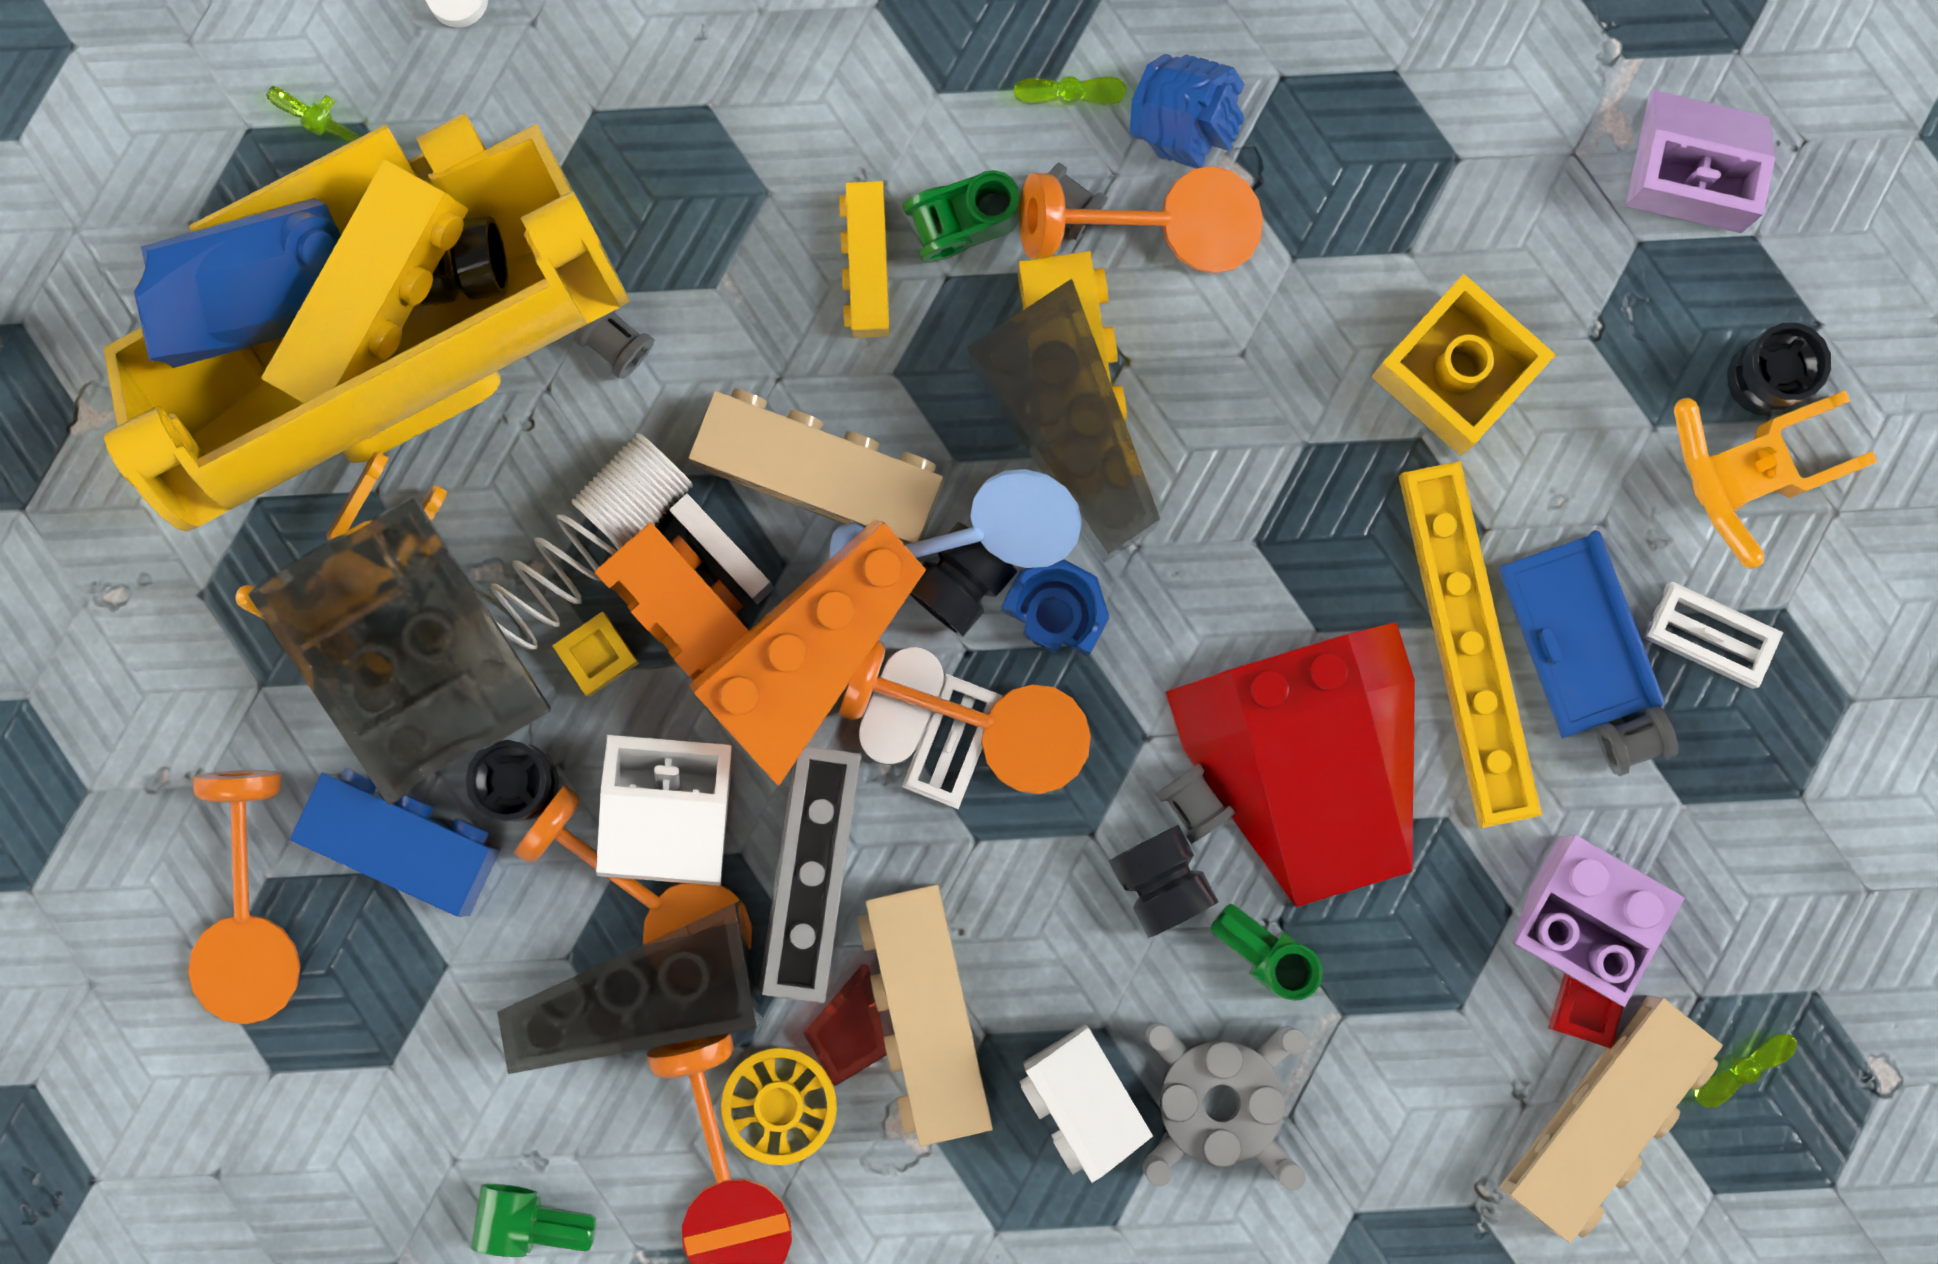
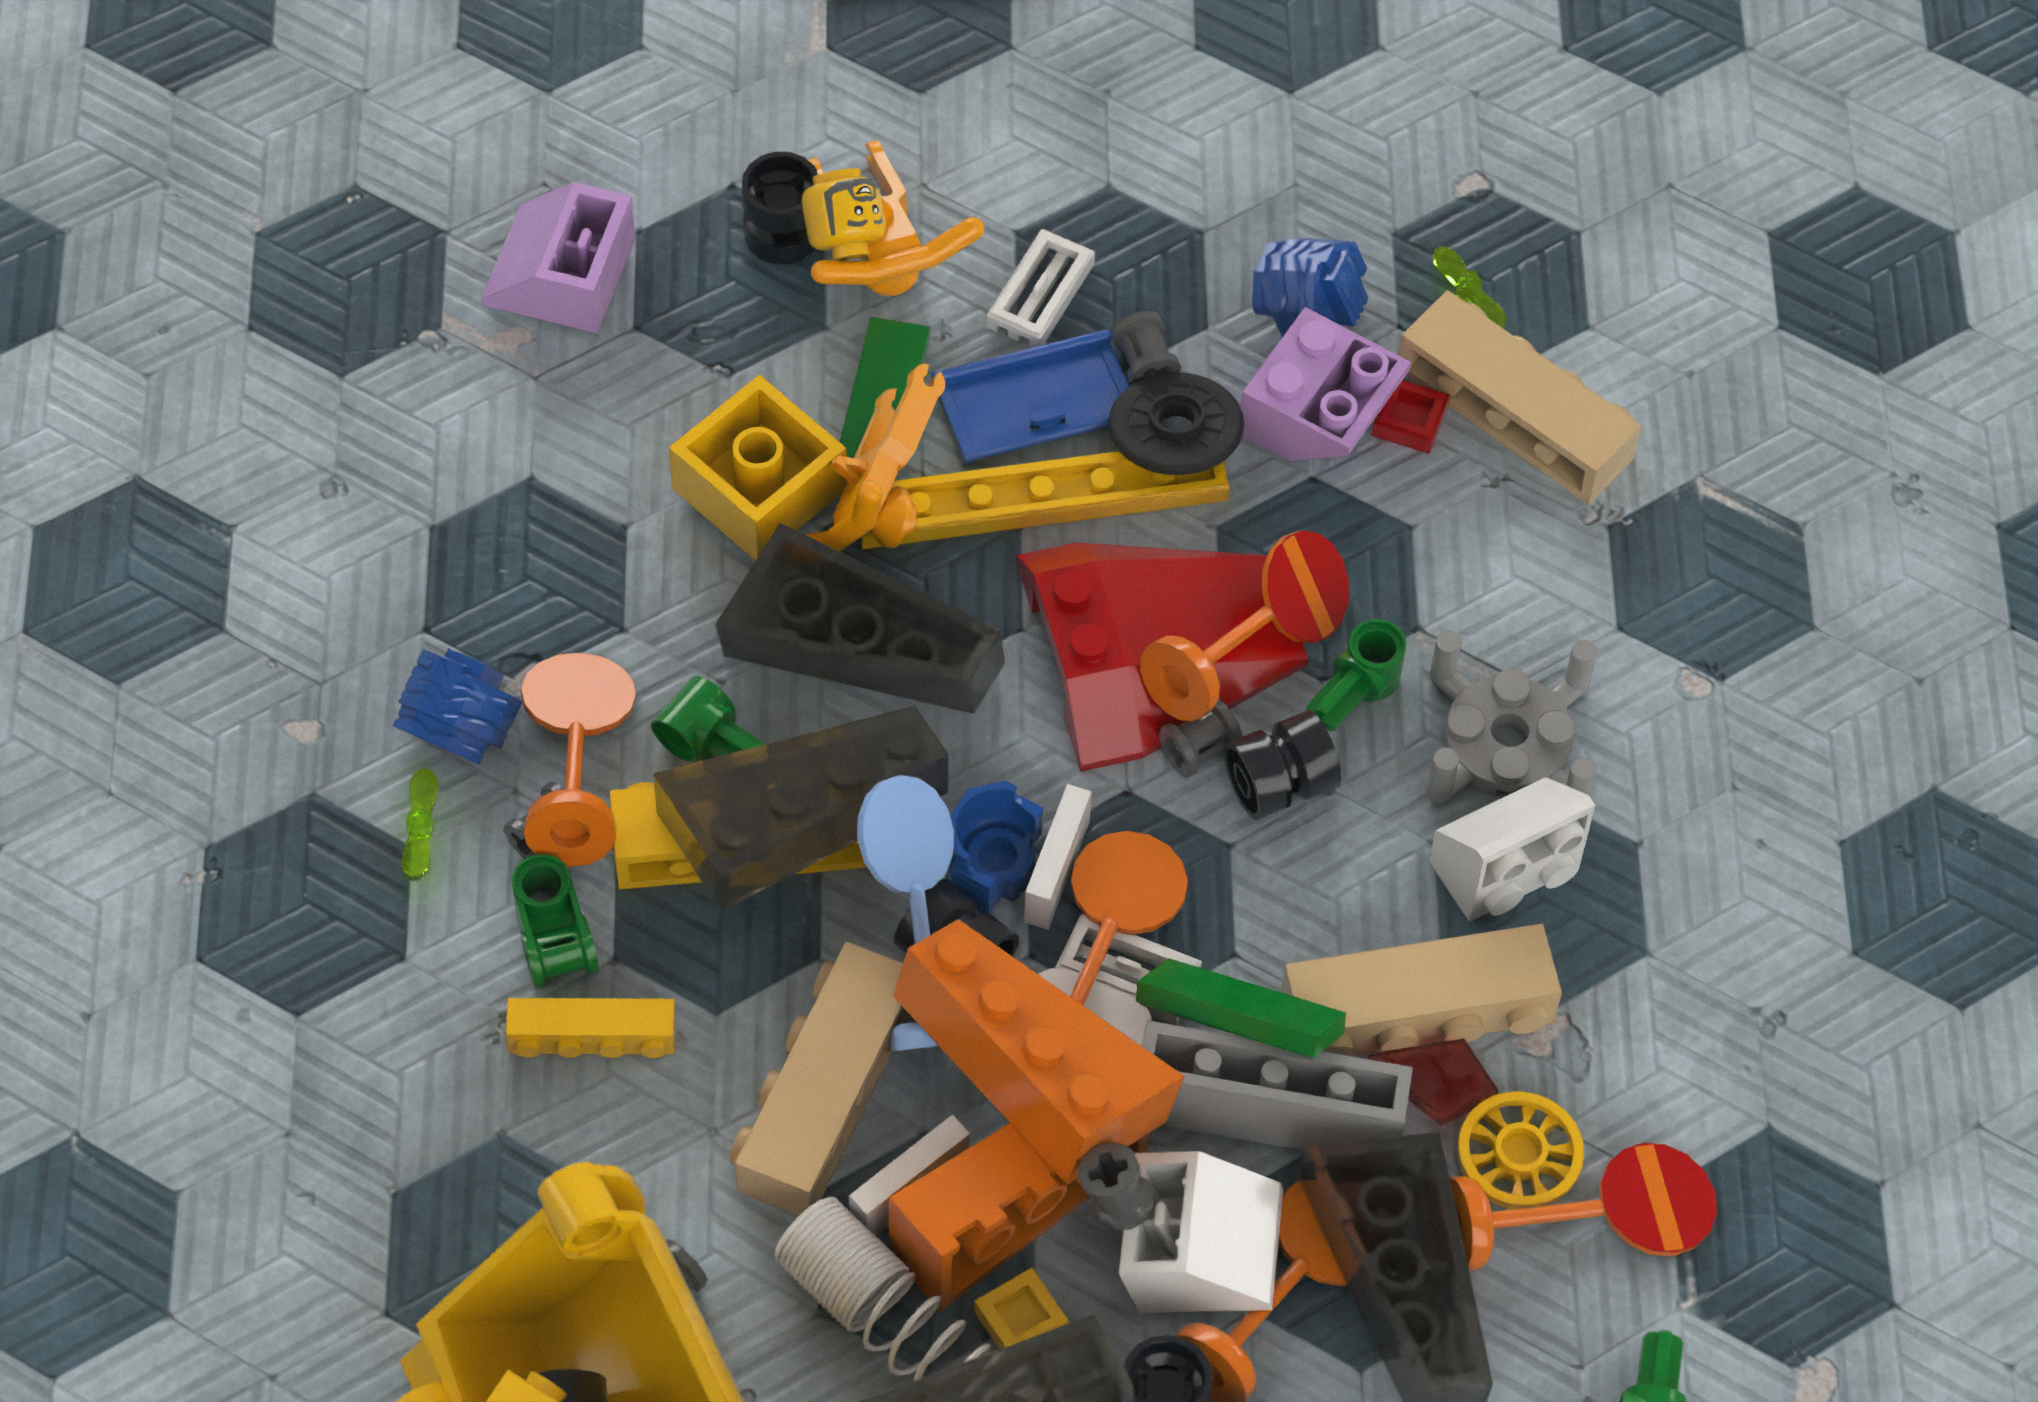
camera: 90 degrees left, 25 degrees down
none -> green axle [651,676,777,778]
none -> clear smoke wedge [715,523,1005,714]
none -> light orange piece [783,364,945,561]
none -> yellow head [801,168,886,260]
none -> green tile [840,317,930,481]
none -> white tile [1024,784,1092,930]
none -> dark grey bush [1078,1142,1155,1231]
none -> black wheel [1109,372,1244,475]
none -> green tile [1136,958,1346,1059]
none -> piece [1140,530,1349,722]
none -> blue hair [1252,238,1368,337]

